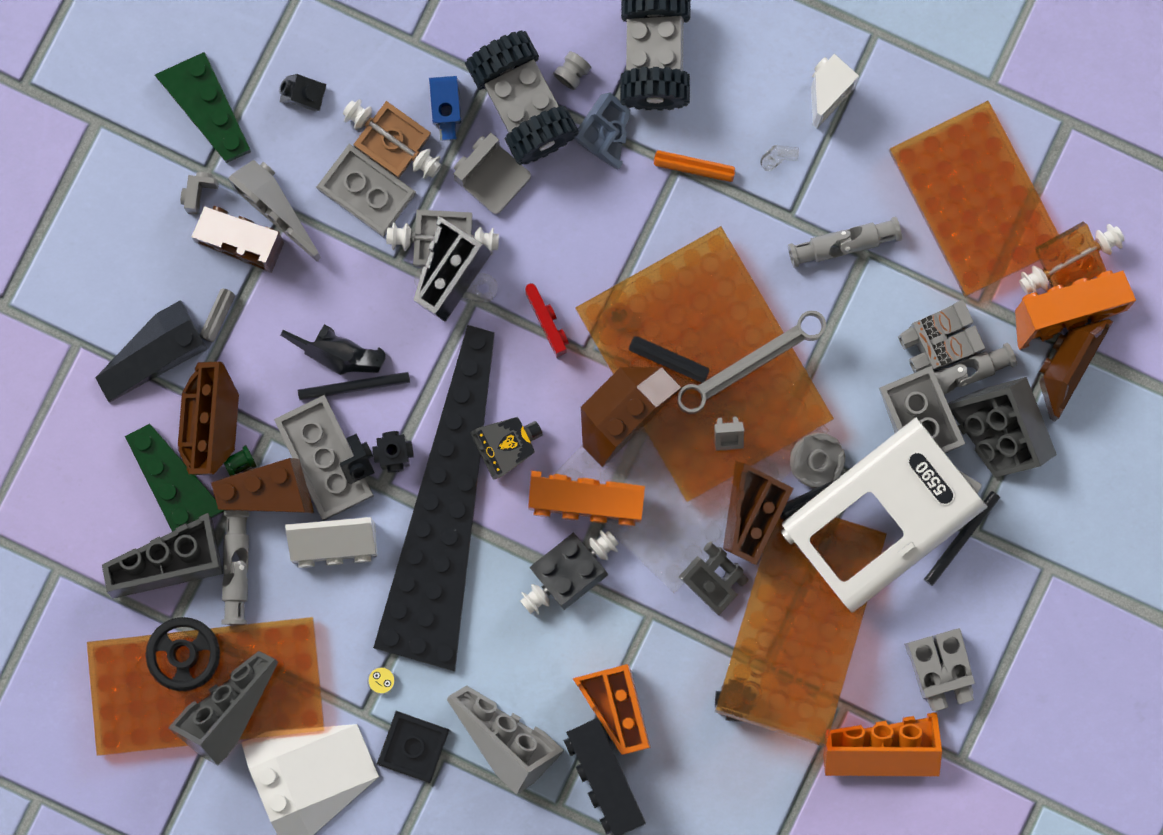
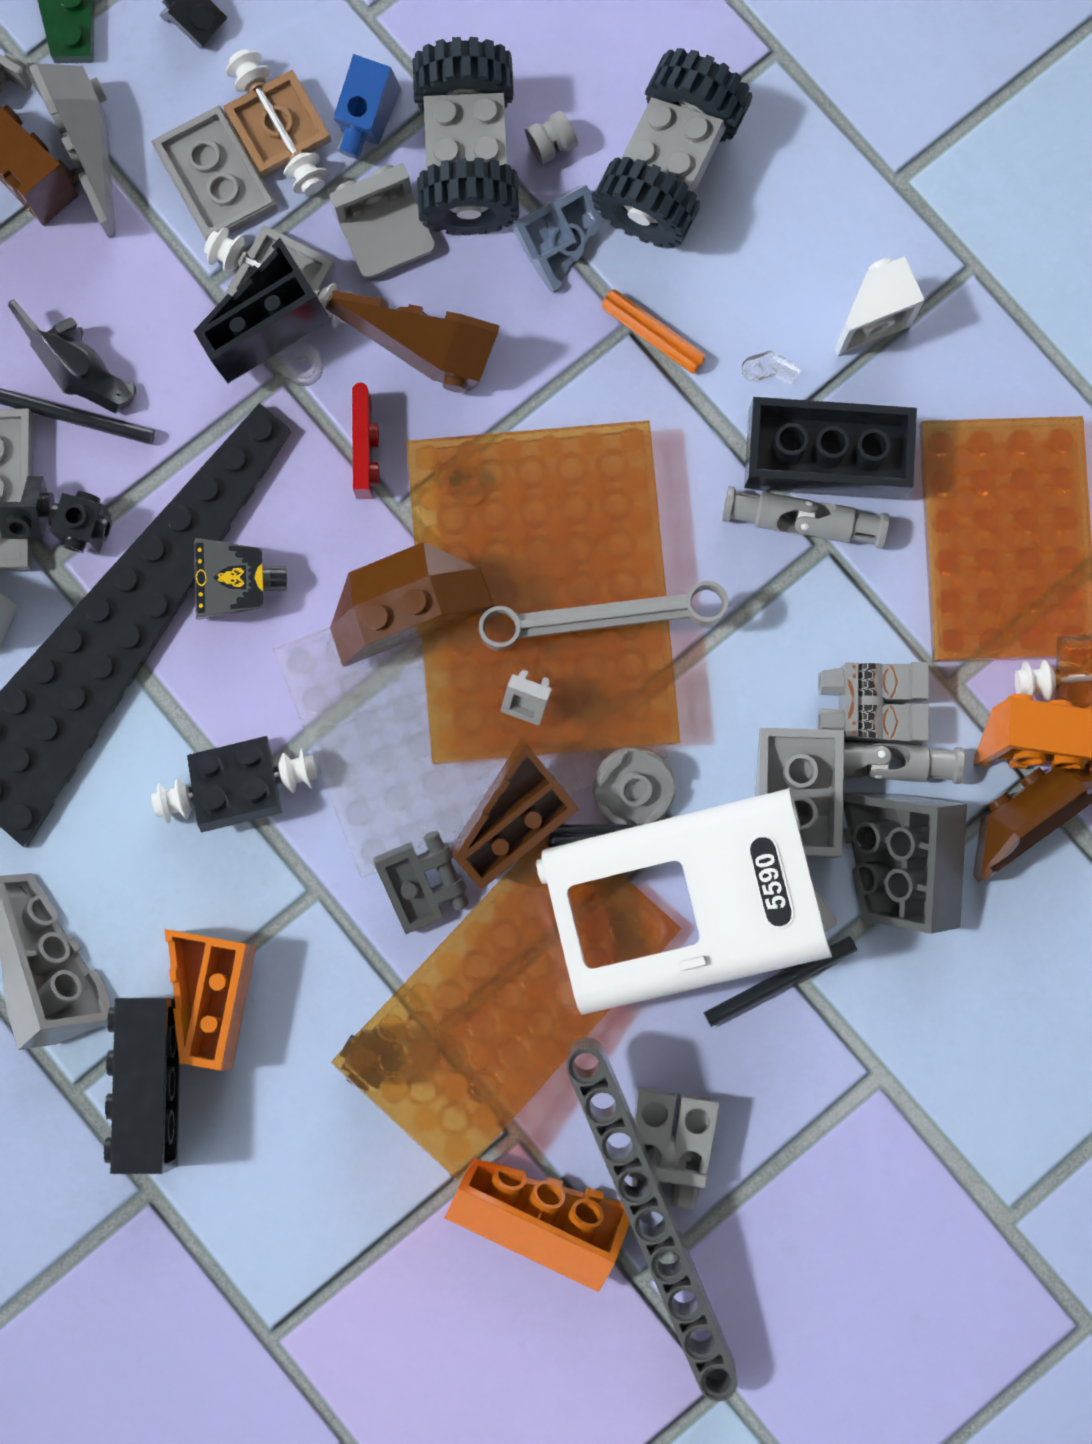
camera: 25 degrees right, 0 degrees up
orange wedge [528,470,645,527] -> none
black axle [629,336,709,383] -> none
none -> reddish brown wedge [325,290,500,393]
none -> dark grey beam [566,1037,738,1402]
none -> black brick [744,397,917,499]

